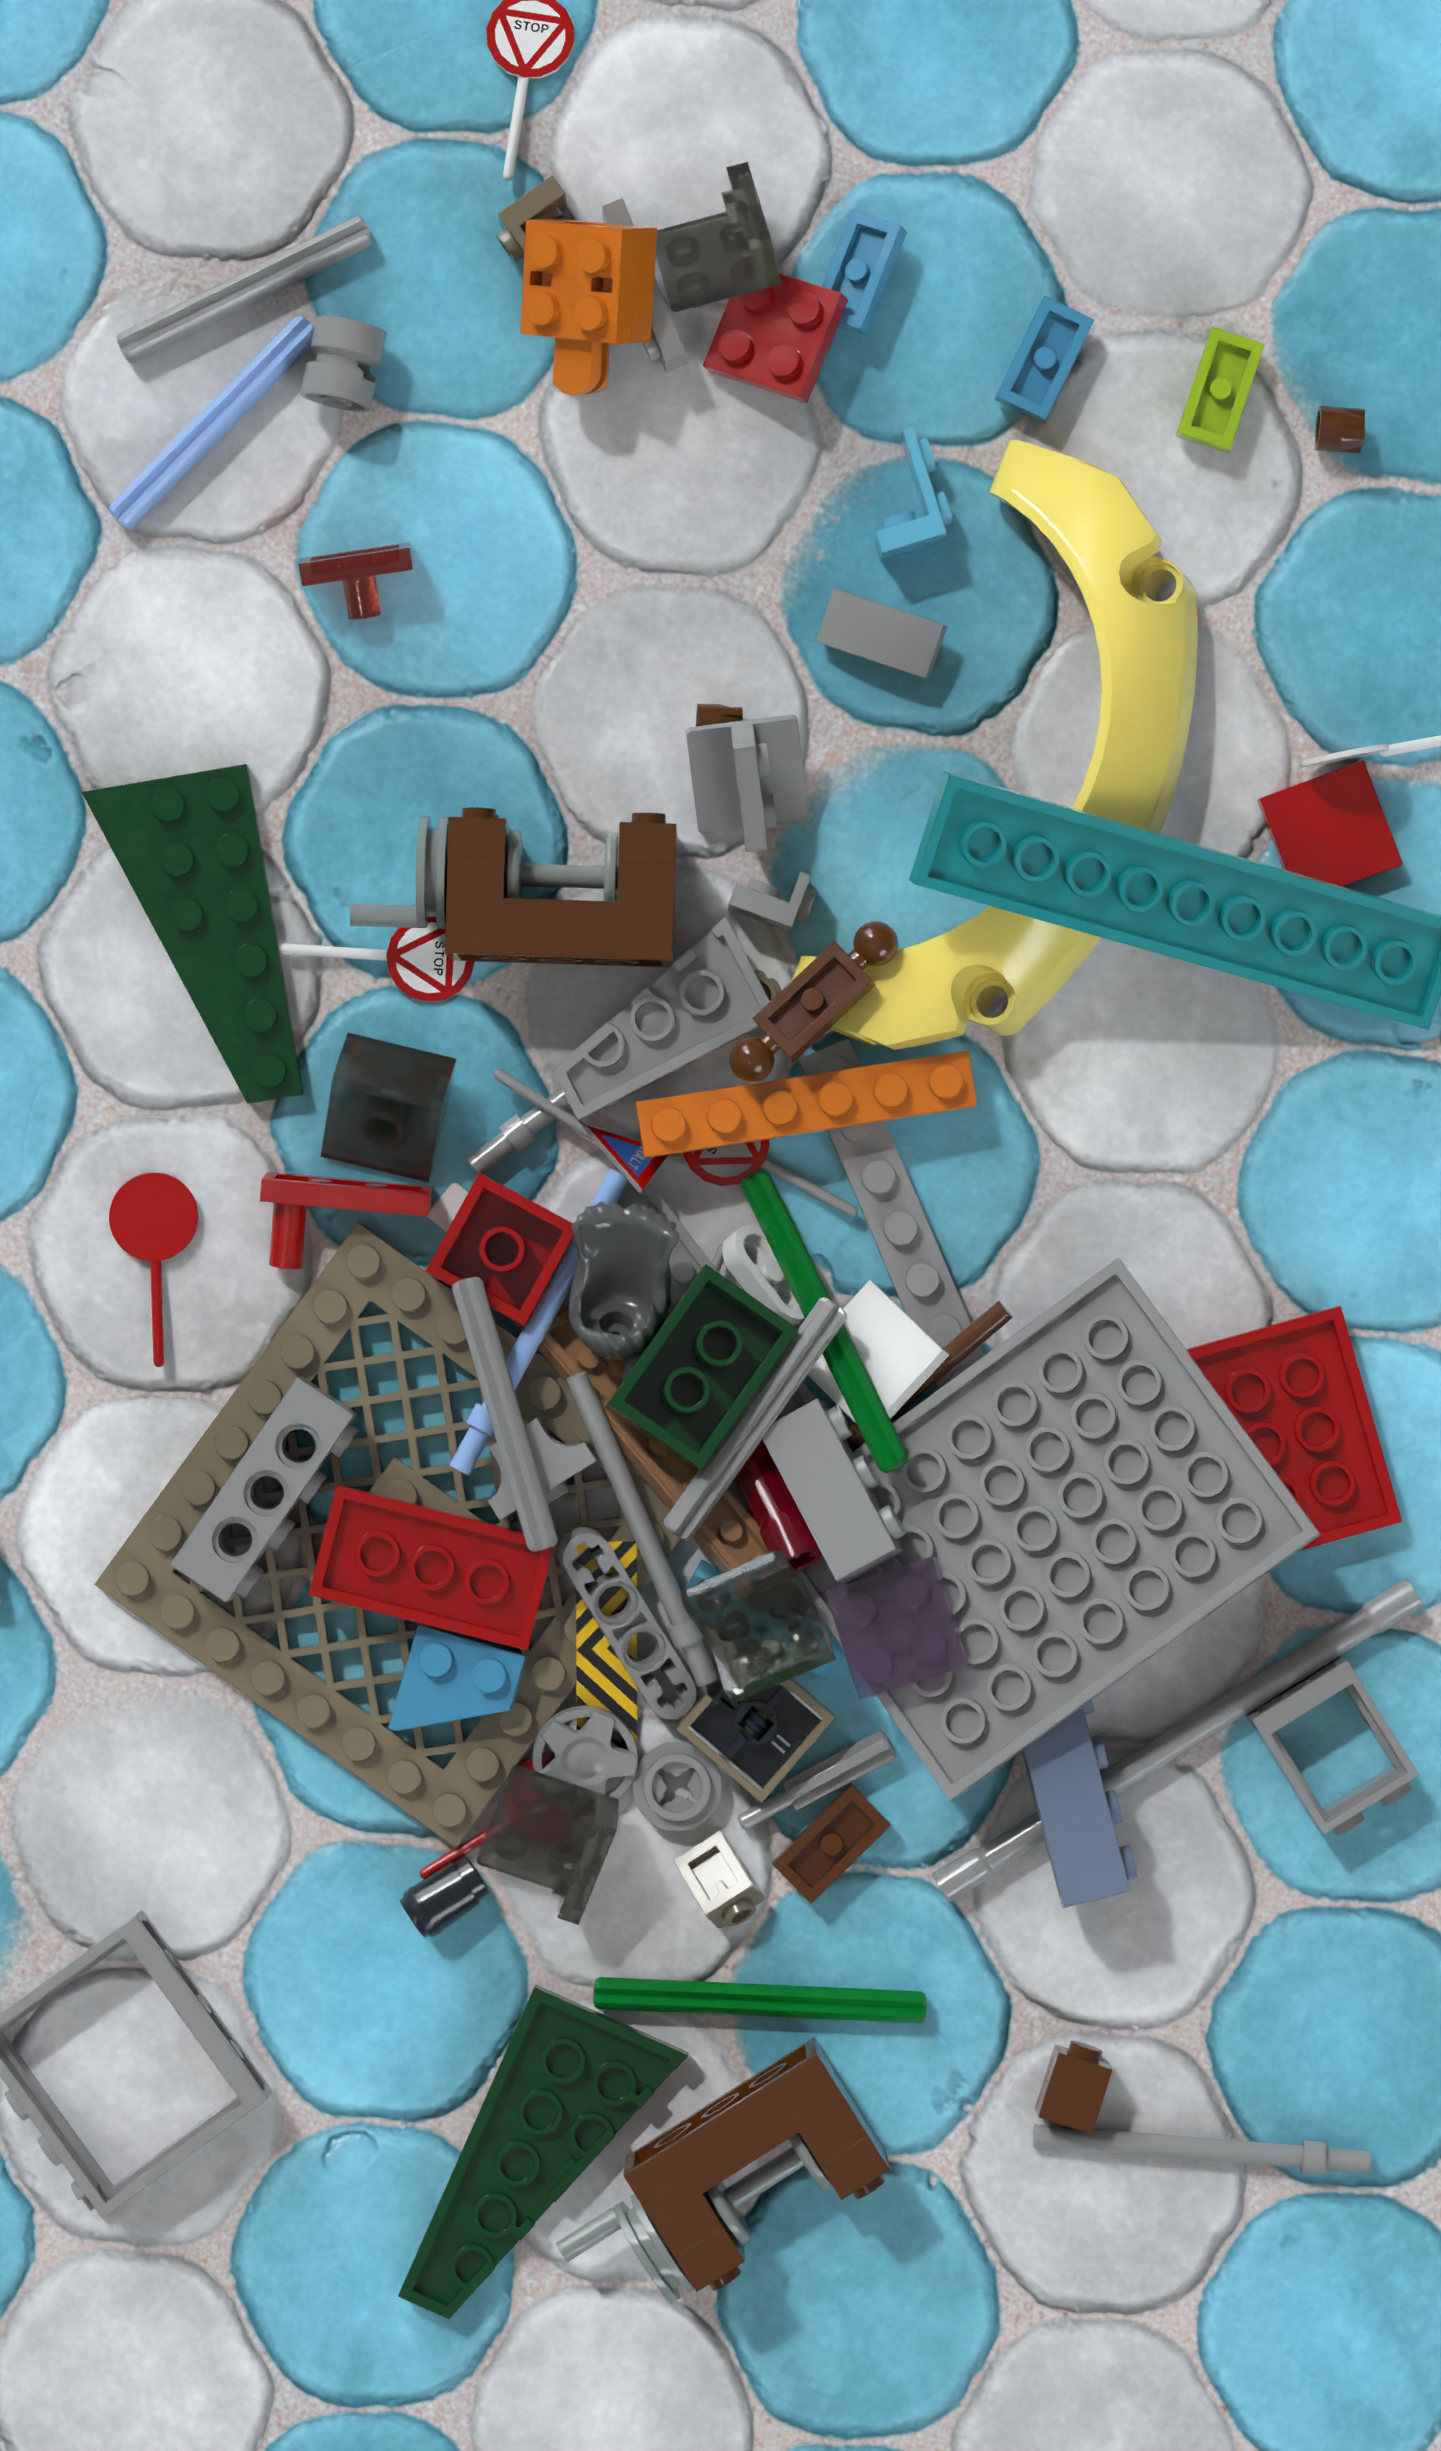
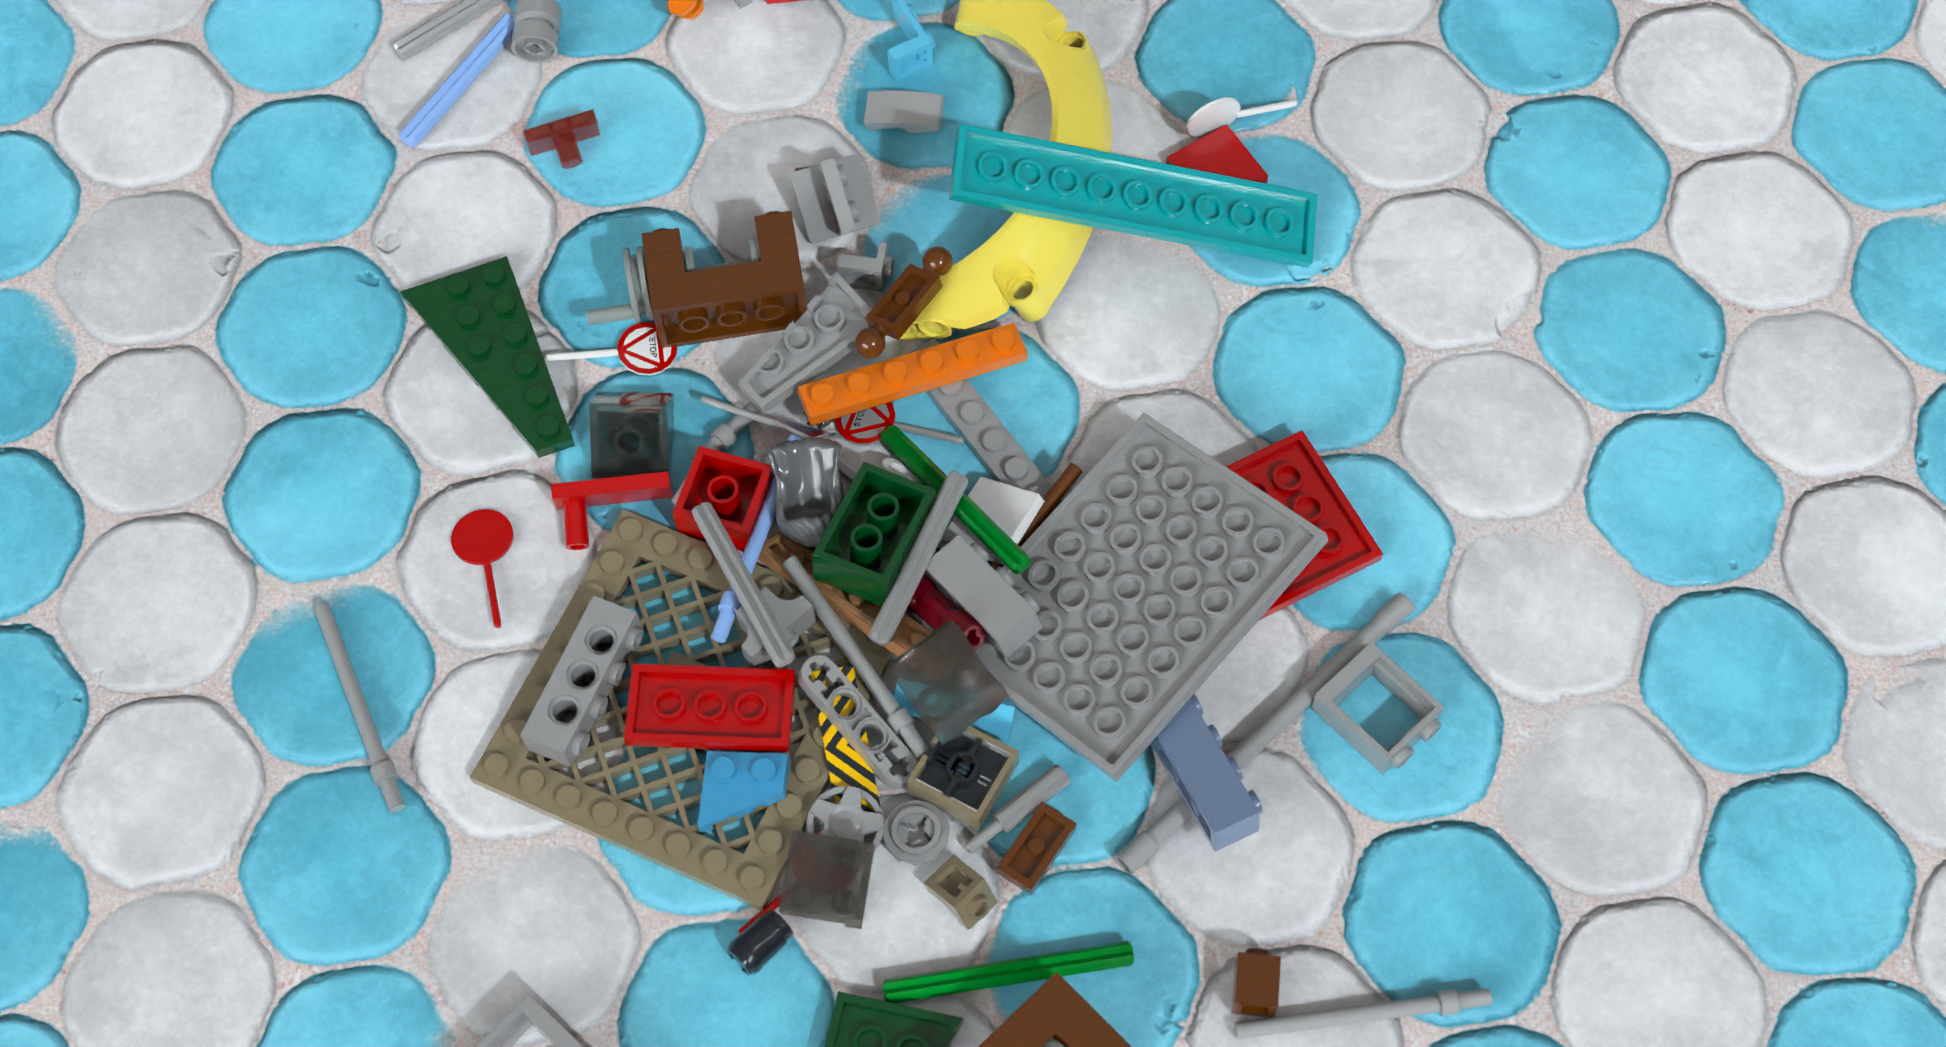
camera: 10 degrees left, 25 degrees down
clear purple plate [825,1557,970,1700] -> none

